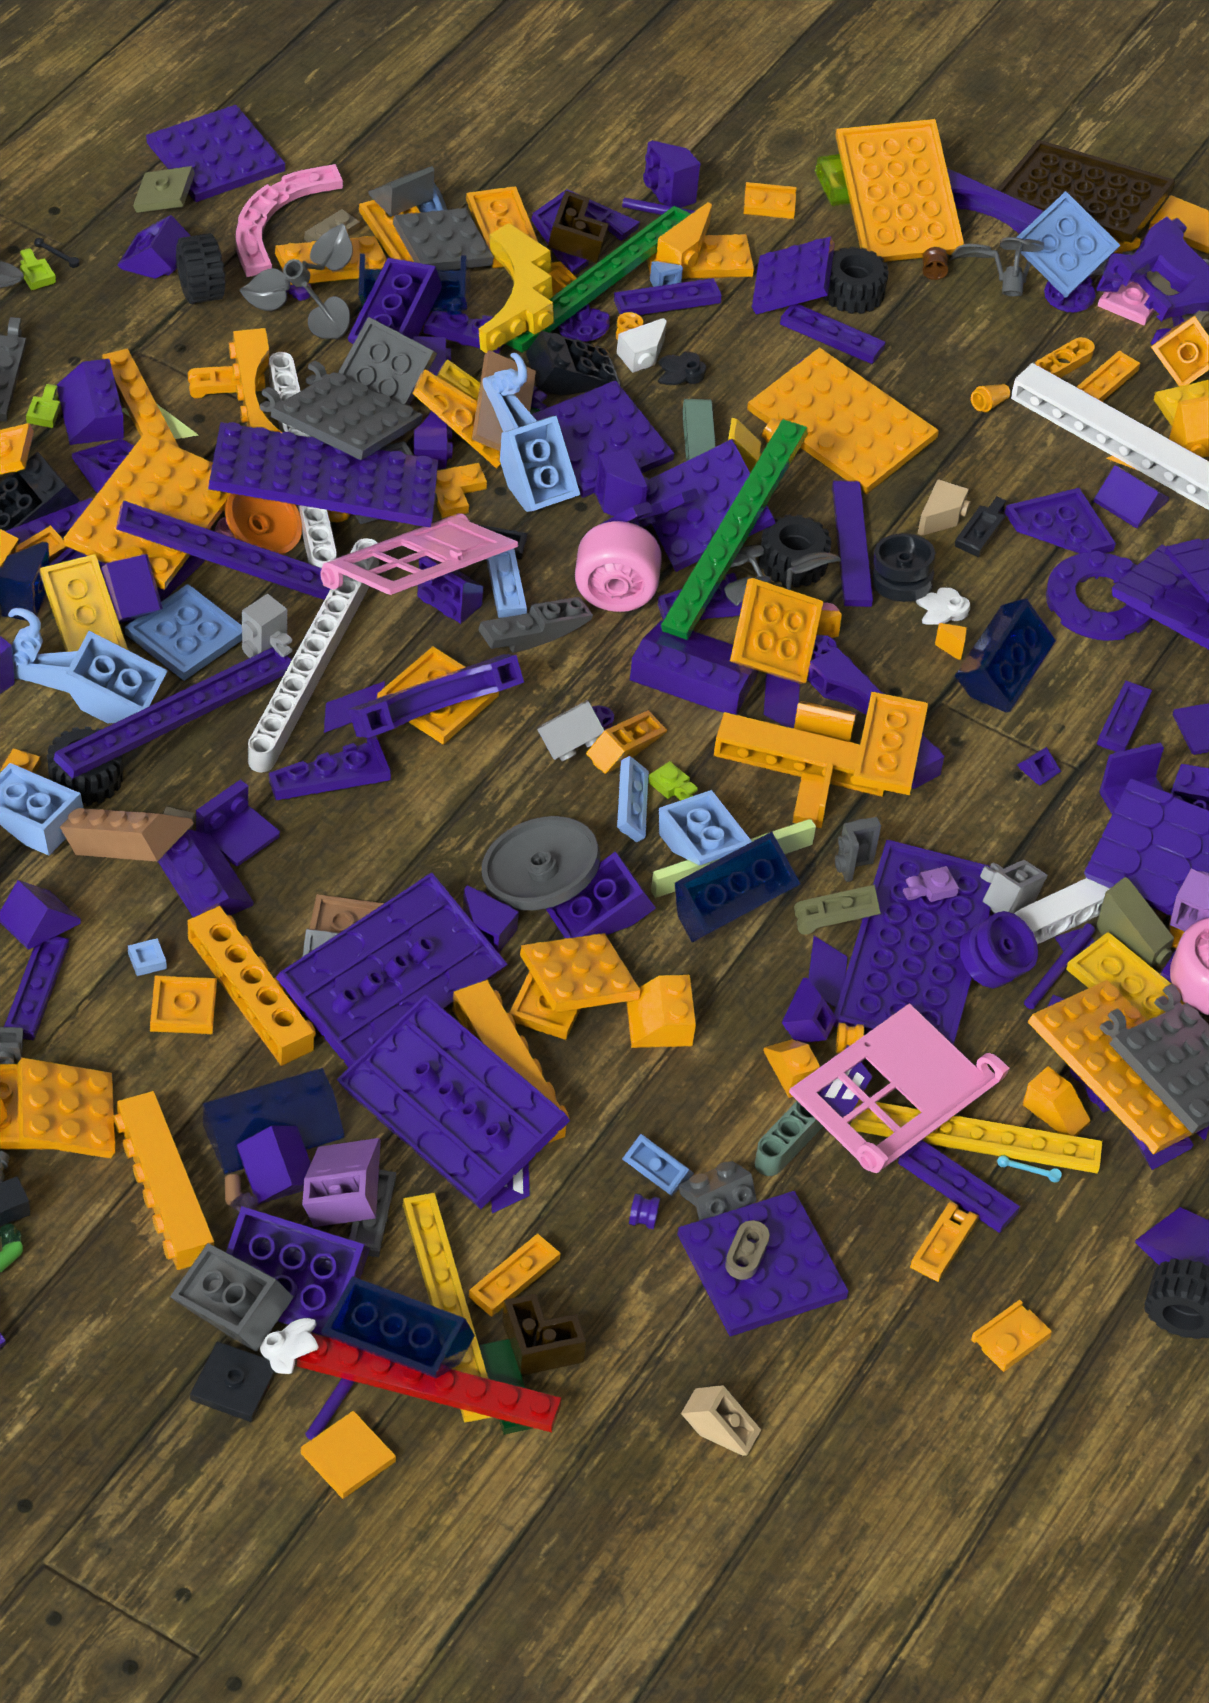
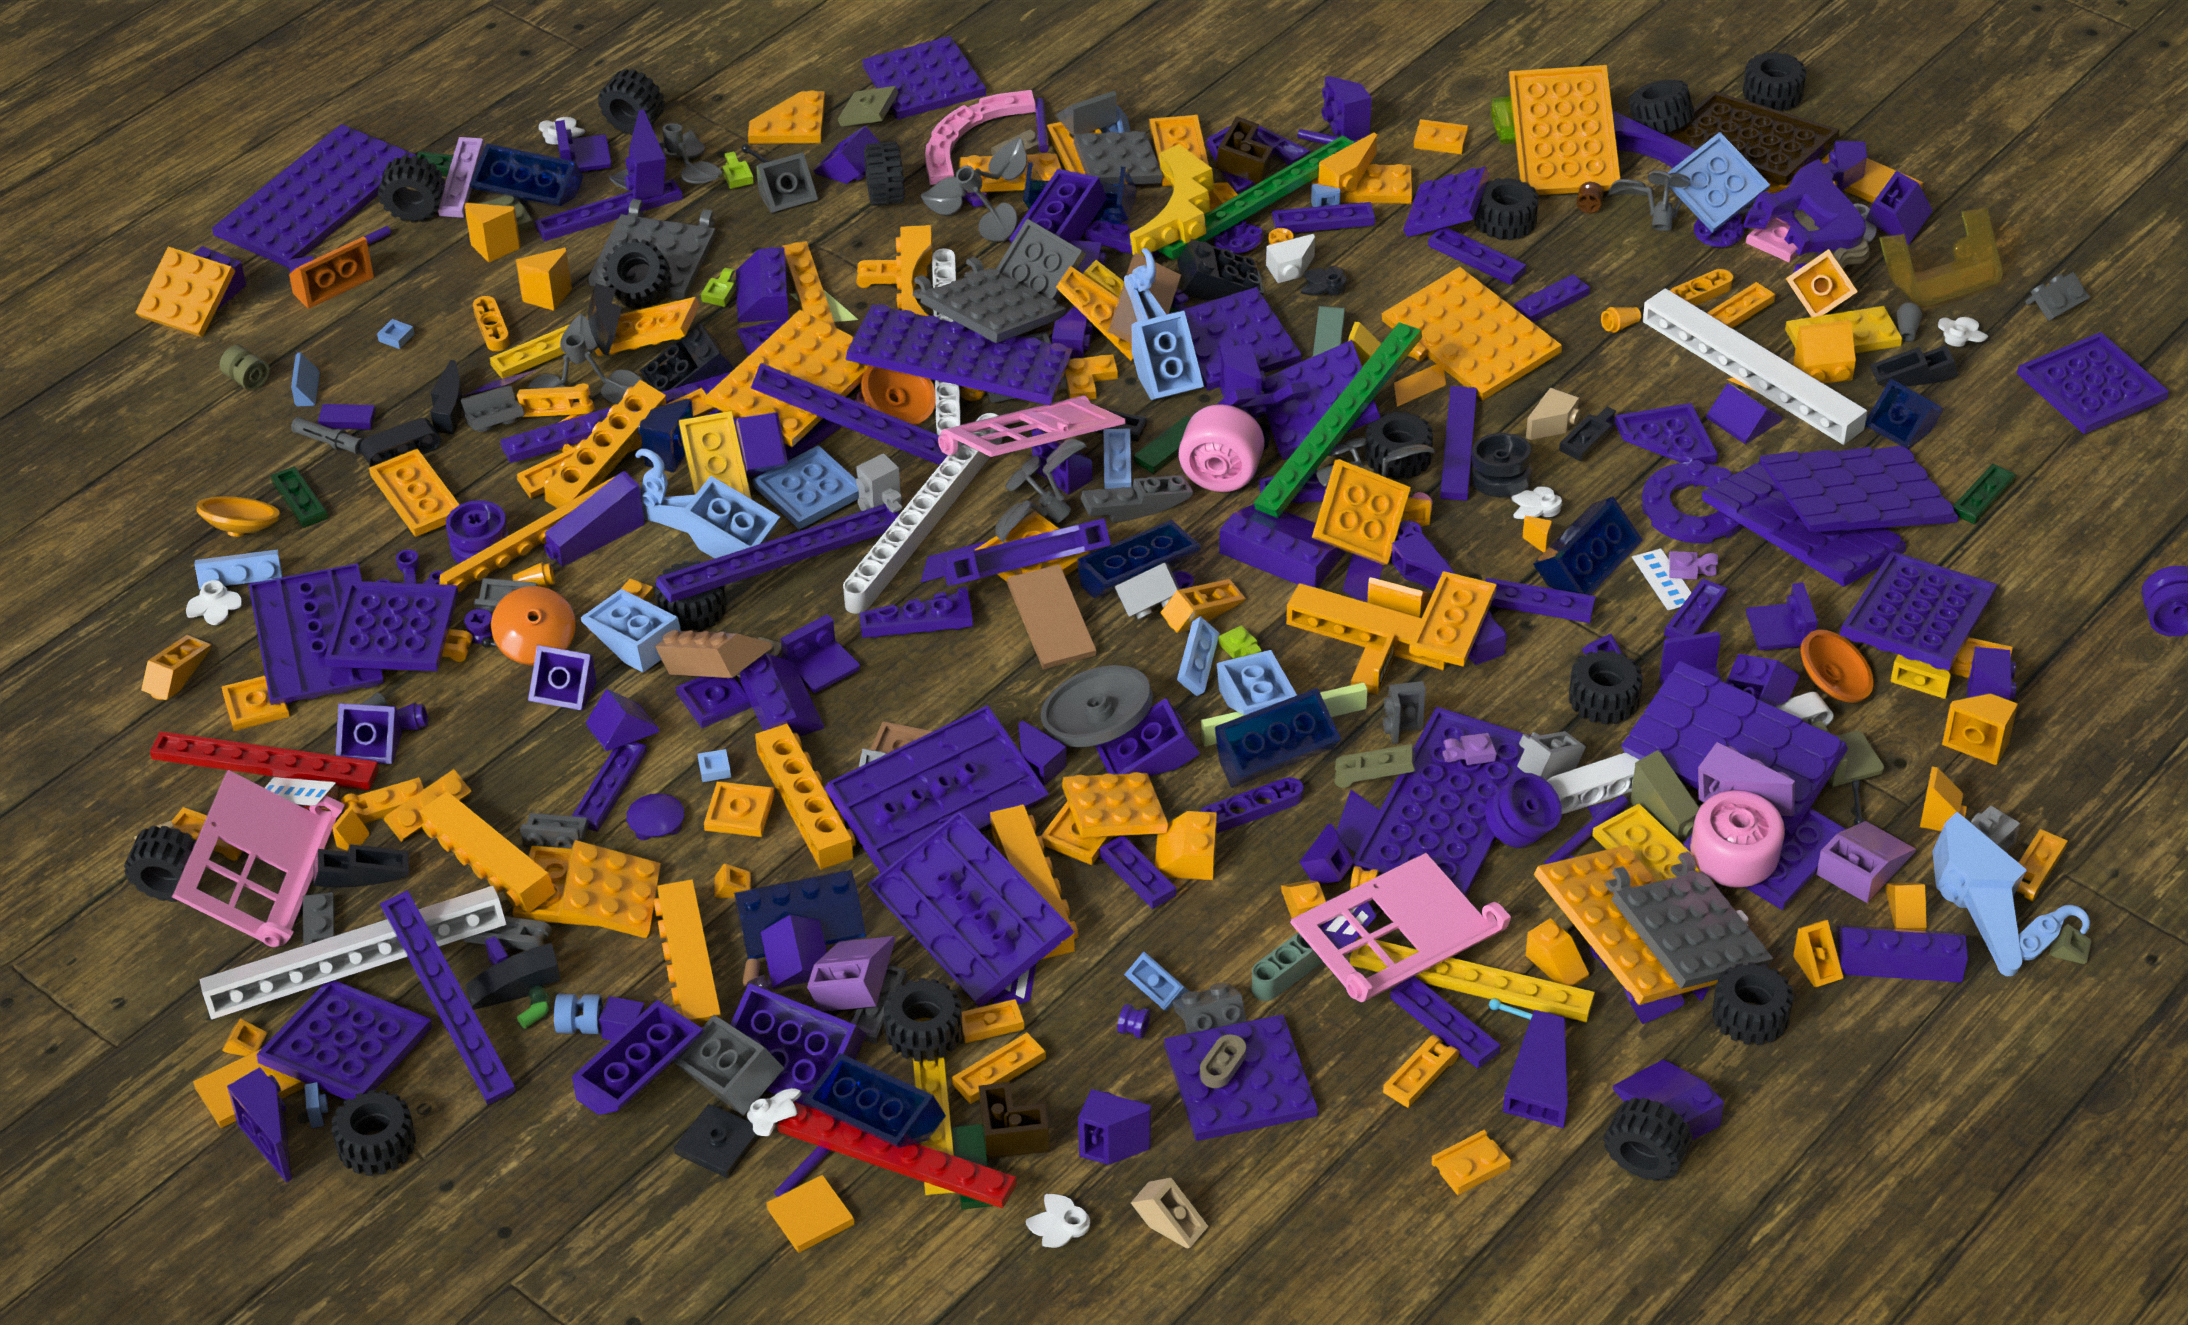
camera: 15 degrees right, 5 degrees down
none -> medium blue wheel [554,994,604,1034]
none -> dark purple slope [572,1000,704,1115]
none -> dark purple brick [599,996,645,1041]
none -> dark purple dish [627,793,684,840]
none -> dark purple tile [676,676,752,728]
none -> light orange slope [714,863,751,898]
none -> light orange plate [748,90,825,144]
none -> dark grey slope [756,152,818,213]
none -> black tyre [884,978,963,1062]
none -> light orange plate [961,999,1024,1044]
none -> dark grey plant [995,438,1087,543]
none -> medium nougat tile [1007,564,1096,669]
none -> white plate [1026,1194,1090,1248]
none -> dark purple bar [1035,98,1049,153]
none -> clear blue slope [1077,520,1200,598]
none -> dark purple slope [1078,1089,1151,1165]
none -> dark purple plate [1099,835,1176,909]
none -> dark green tile [1134,416,1191,474]
none -> dark purple beam [1199,777,1303,834]
none -> light orange sticker [1394,364,1446,407]
none -> dark purple plate [1485,578,1596,623]
none -> dark purple slope [1503,1010,1568,1128]
none -> dark purple plate [1514,274,1590,323]
none -> black tyre [1569,650,1643,724]
none -> black tyre [1628,79,1694,133]
none -> white sticker [1632,549,1691,610]
none -> medium lavender plate [1669,551,1718,579]
none -> black tyre [1743,52,1806,111]
none -> dark purple slope [1829,141,1867,191]

